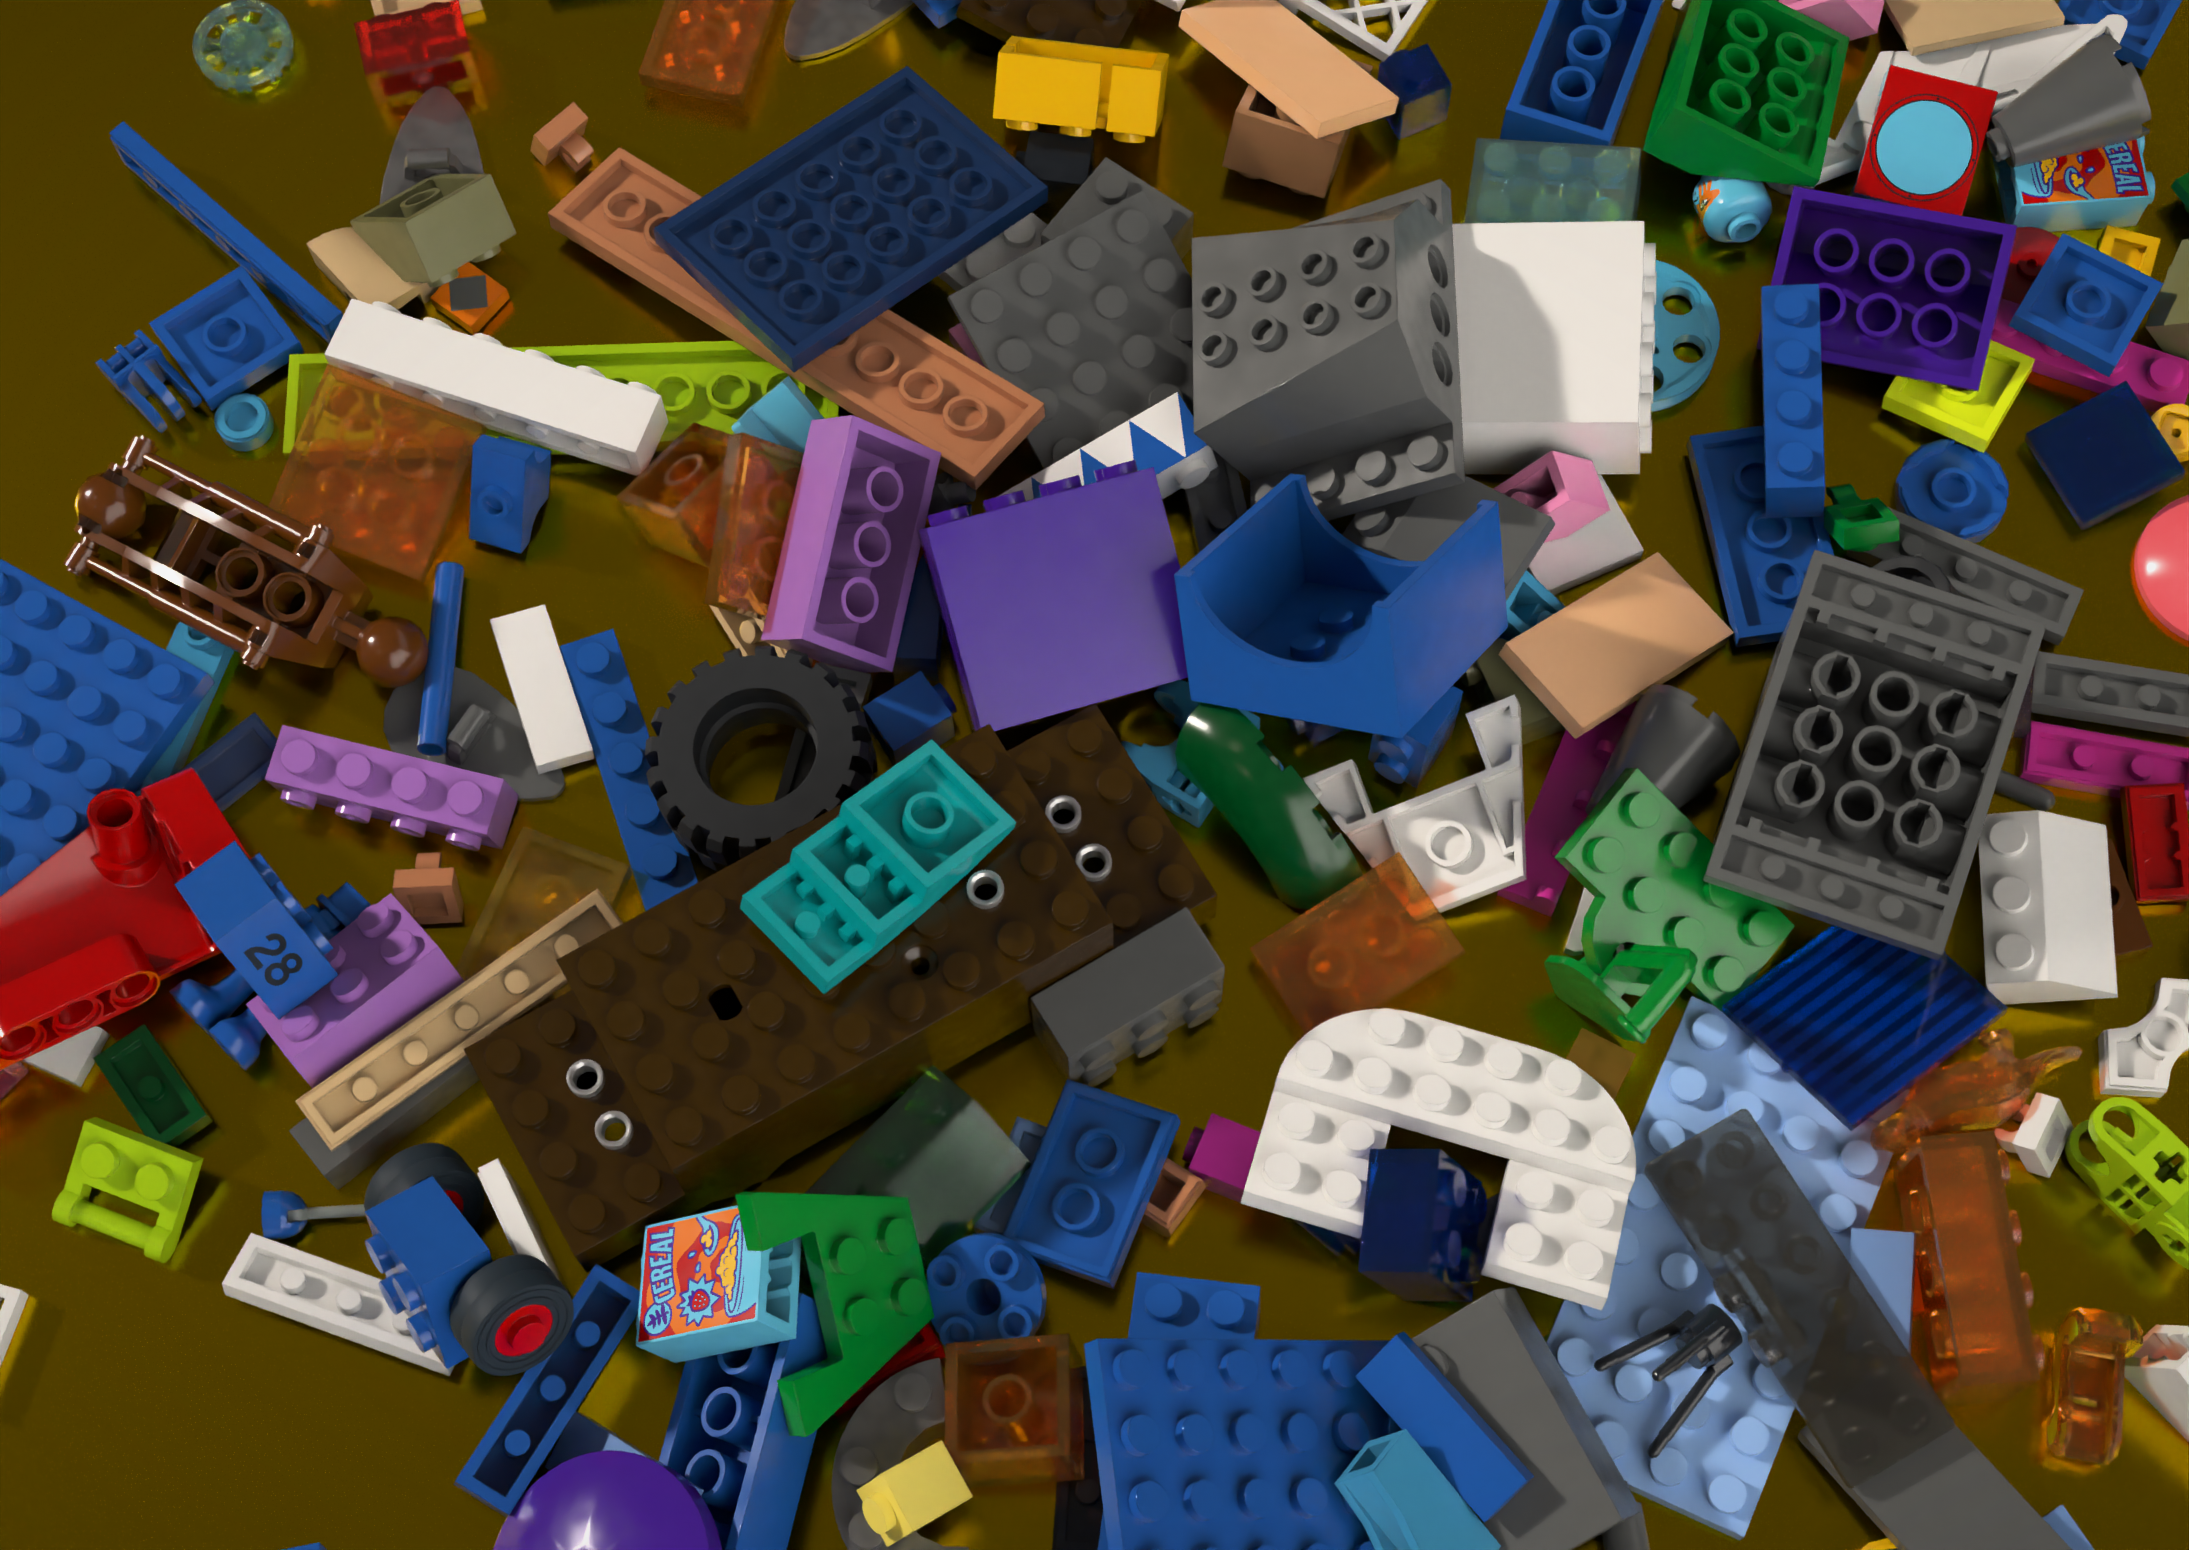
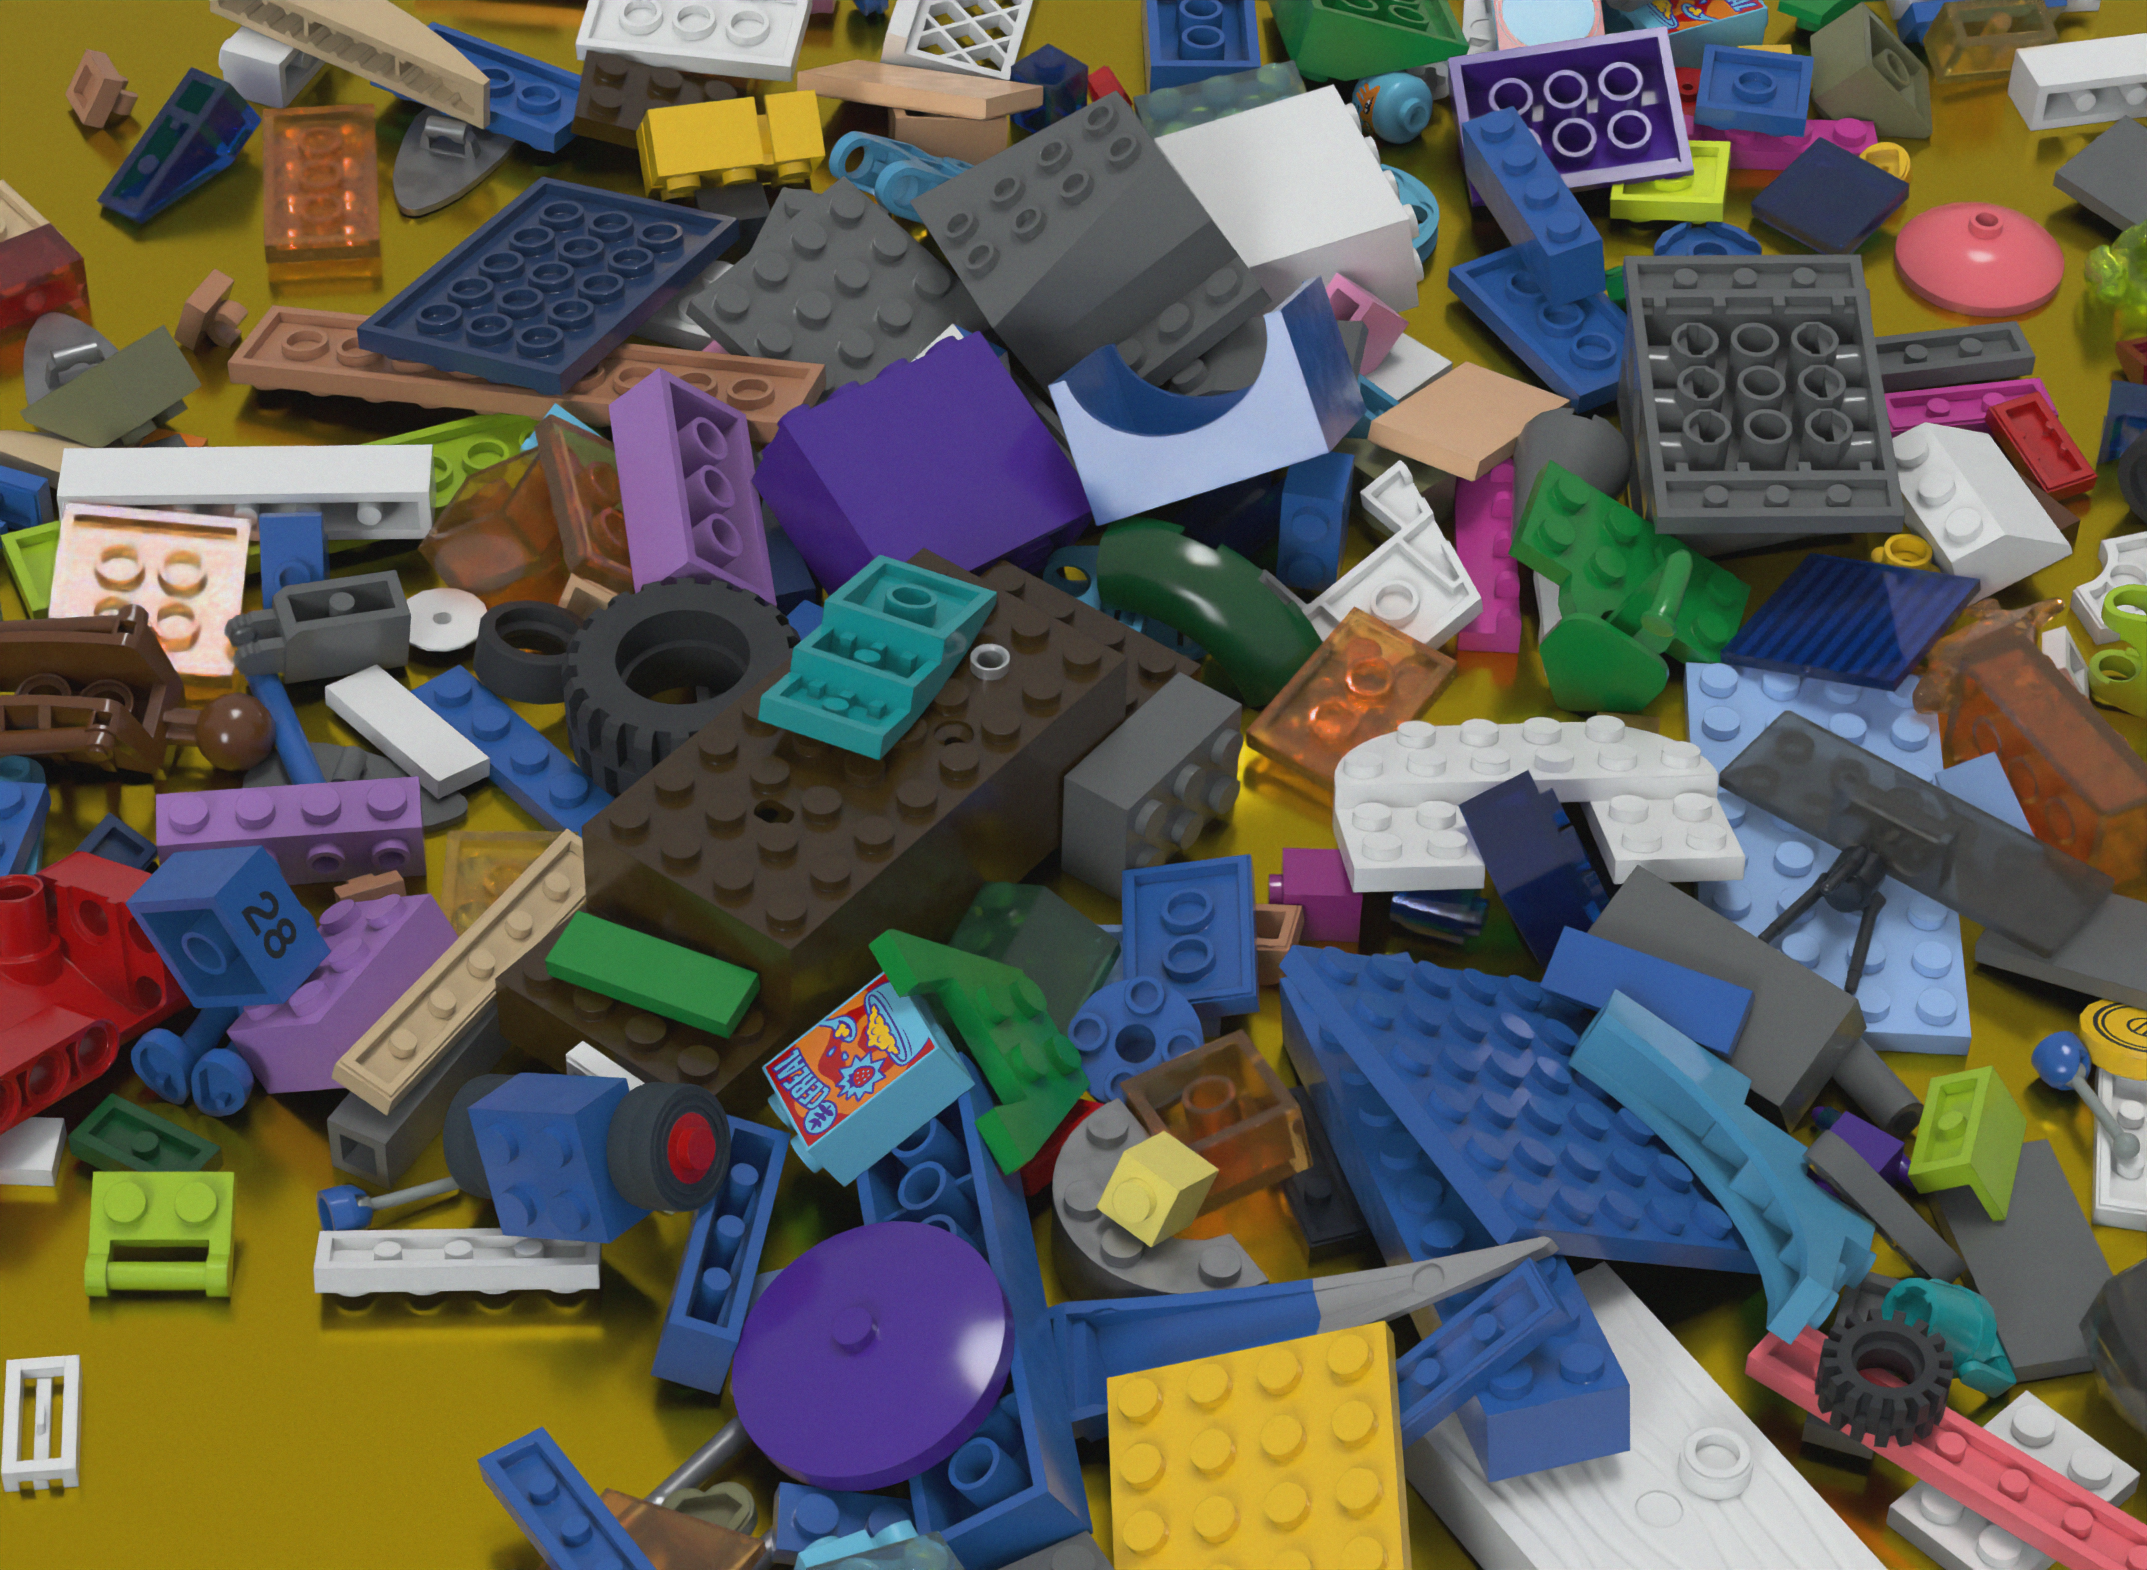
camera: 25 degrees left, 25 degrees down
none -> dark grey hinge [223,570,411,684]
none -> white piece [407,588,487,652]
none -> black tyre [473,600,585,705]
none -> green tile [545,911,761,1039]
none -> dark azure piece [829,131,974,224]
none -> red tile [1086,65,1133,108]
none -> yellow plate [1870,534,1941,590]

